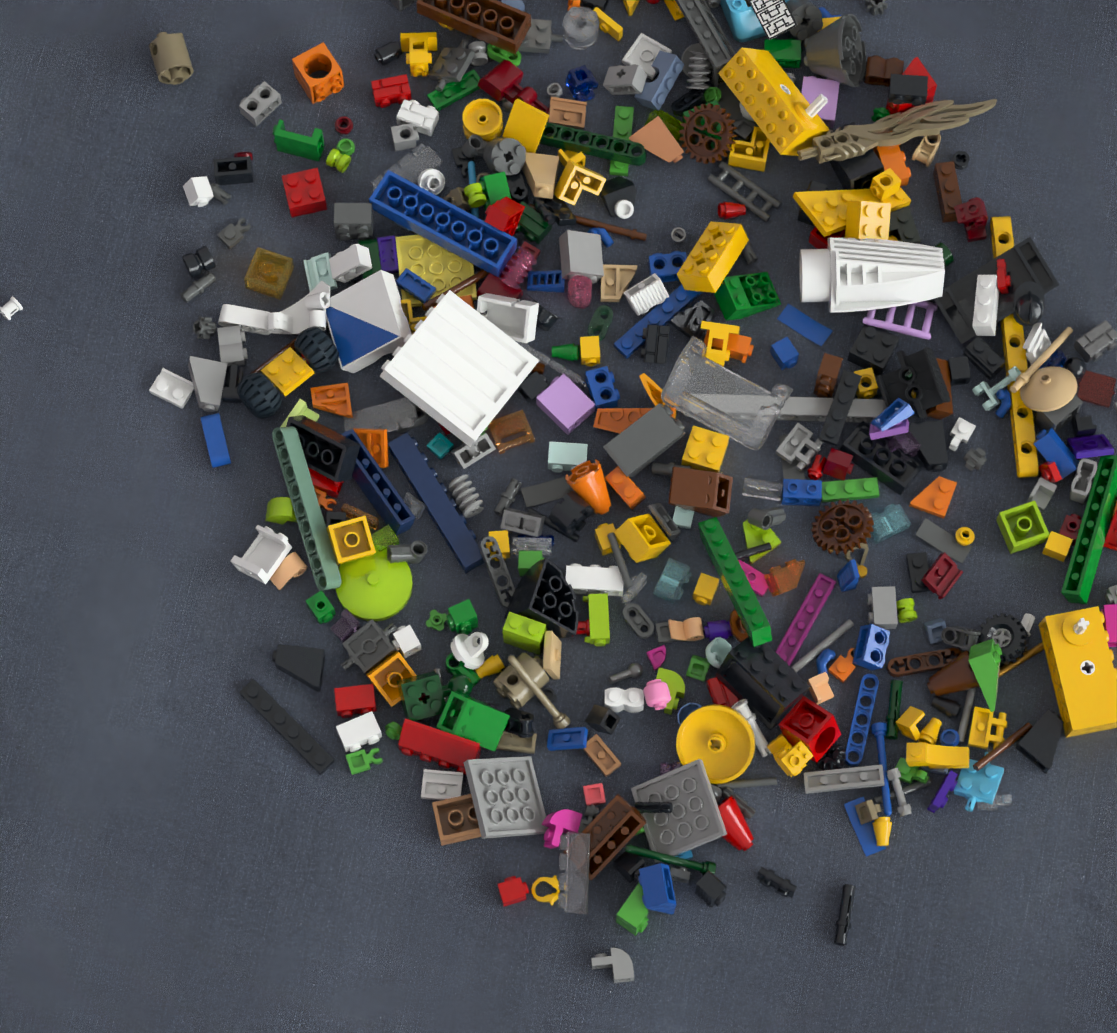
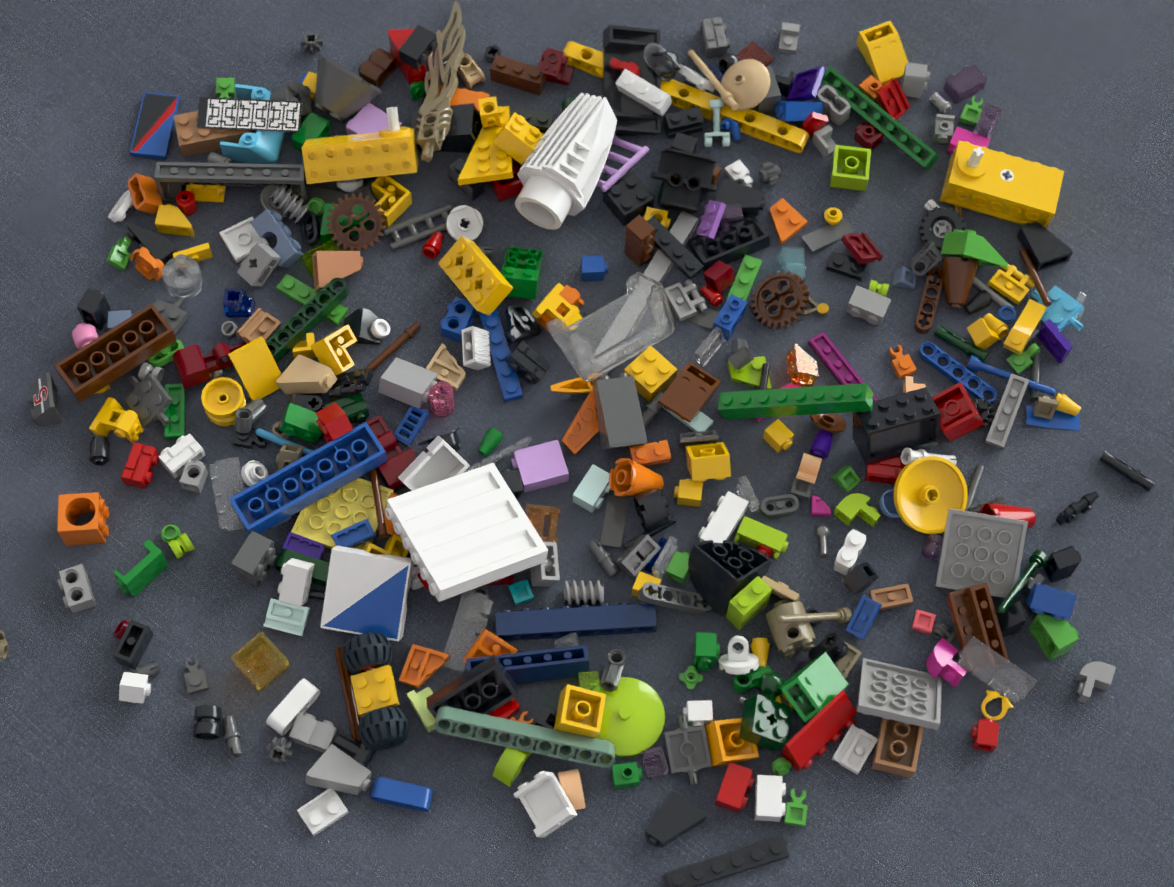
camera: 65 degrees left, 5 degrees down
white panel [268,280,330,334] -> none
red brick [282,167,327,218] -> none
dark red plate [335,116,353,134] -> none
clear orange plate [341,503,379,531] -> none
lime wheel [464,183,487,208] -> none
dark grey brick [483,137,526,175] -> none
clear pink piece [498,246,537,289] -> none
yellow brick [580,336,600,367] -> none
blue brick [585,366,620,412] -> none
blue arm [587,228,614,247] -> none
clear green plate [588,305,613,341] -> none
dark grey bar [607,533,633,588] -> none
black axle [635,802,673,813] -> none
bright pink head [643,679,671,710] -> none
clear light blue brick [653,557,692,604] -> none
light grey hinge [671,227,686,243] -> none
light aqua hair [705,637,732,669] -> none
yellow tile [766,734,813,777] -> none
blue sticker [777,304,833,347] -> none
light grey bar [791,619,854,673] -> none
blue arm [816,649,836,675] -> none
blue slope [837,559,860,592] -> none
blue brick [852,624,890,671] -> none
blue slope [871,398,914,432] -> none
light grey bar [886,768,912,817] -> none
yellow panel [1042,531,1073,562] -> none
none -> white plate [446,205,483,241]

